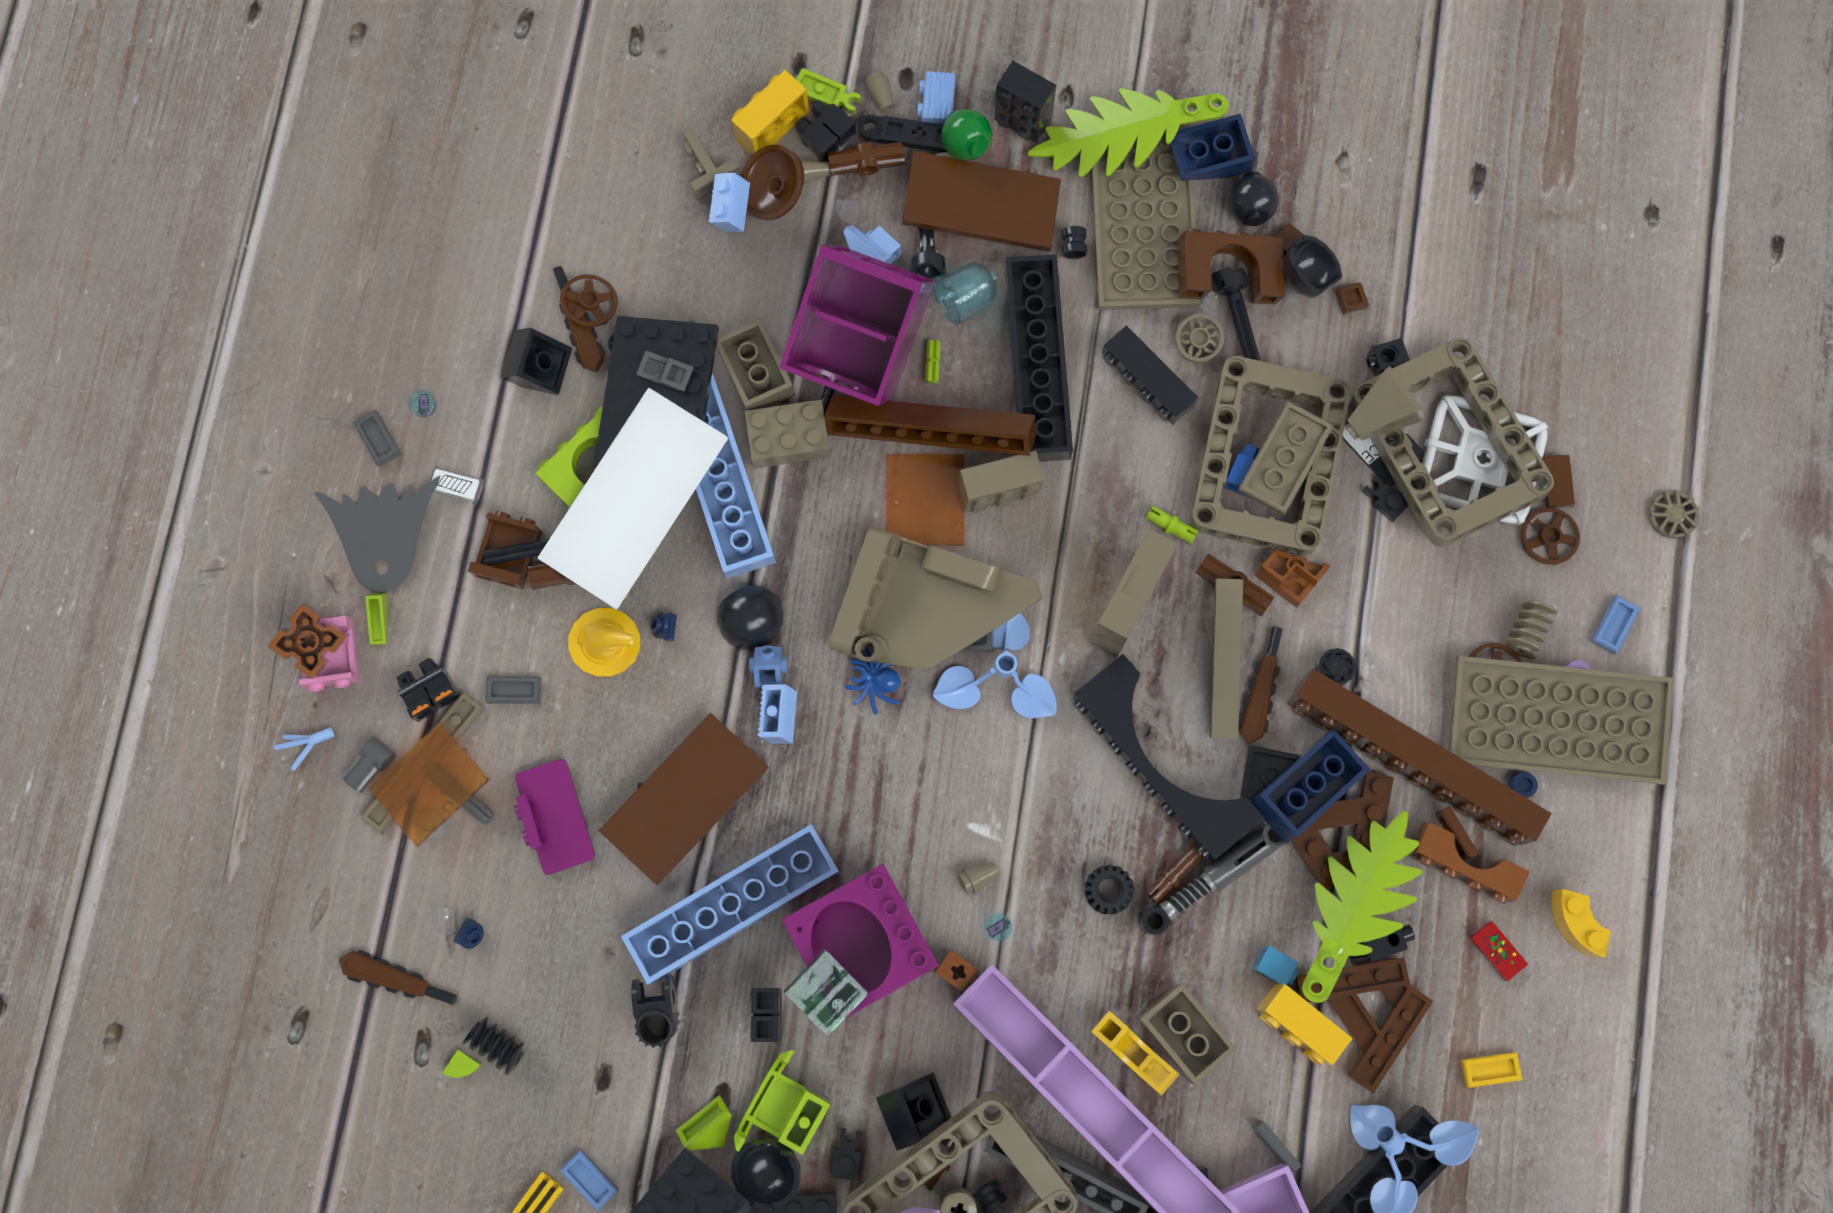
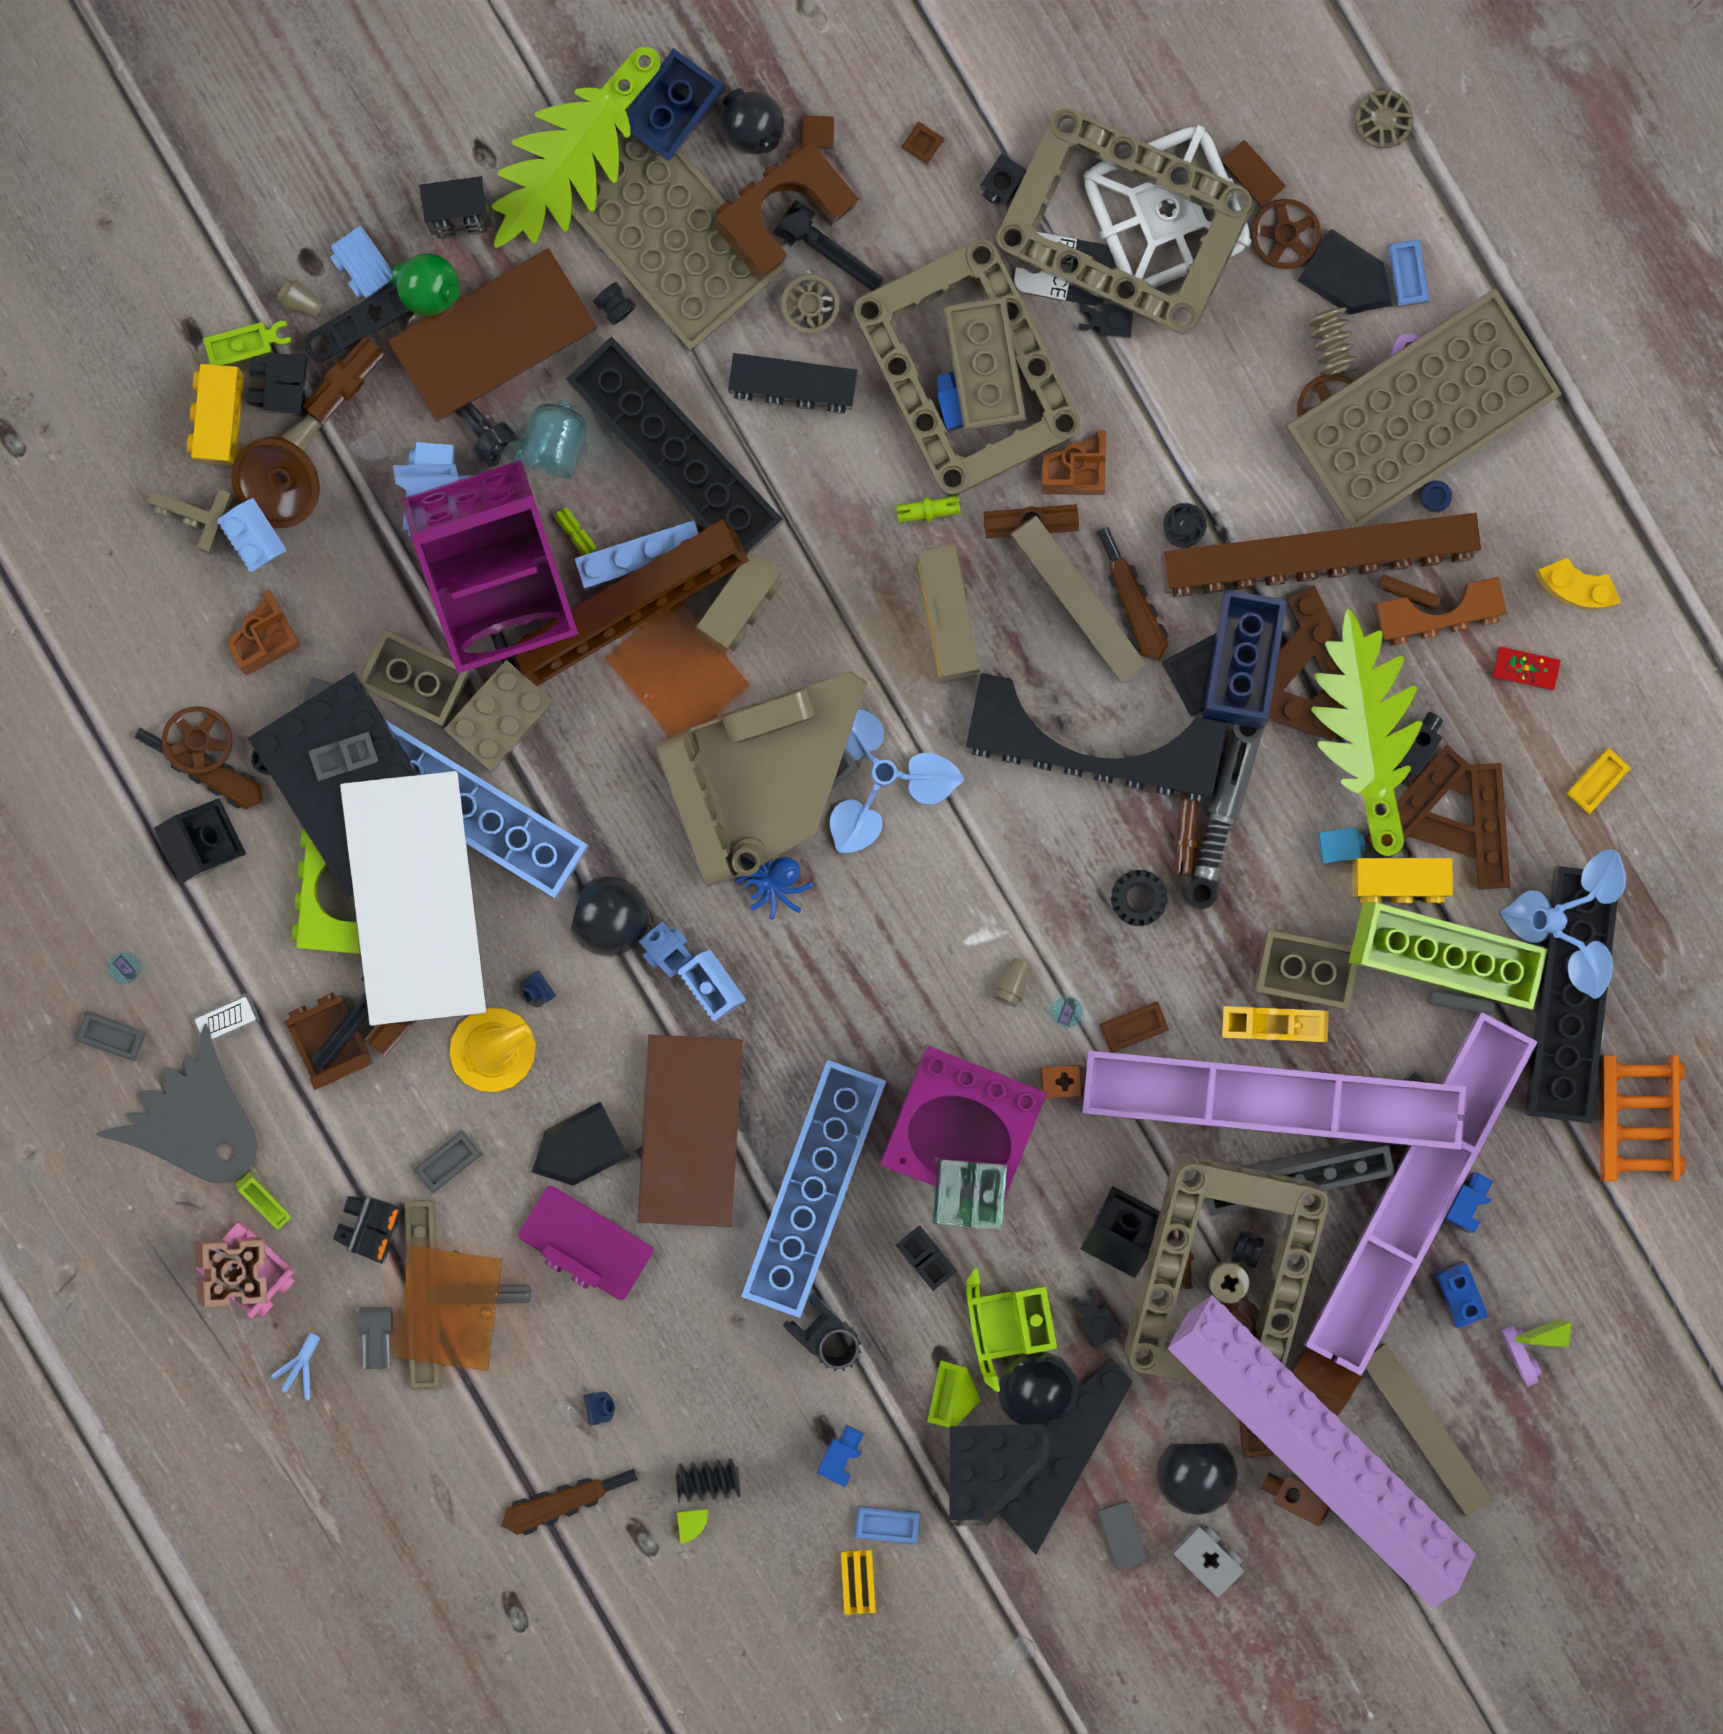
camera: 45 degrees left, 10 degrees up
black cylinder [1284,235,1343,298] -> none
dark tan slope [1345,366,1425,441] -> none
none -> dark orange slope [227,589,301,676]
none -> black tile [532,1102,629,1186]
none -> light blue arch [575,520,698,591]
none -> blue hips [816,1424,864,1487]
none -> reddish brown tile [1099,1001,1169,1053]
none -> black tile [1297,229,1393,315]
none -> lime brick [1348,902,1548,1010]

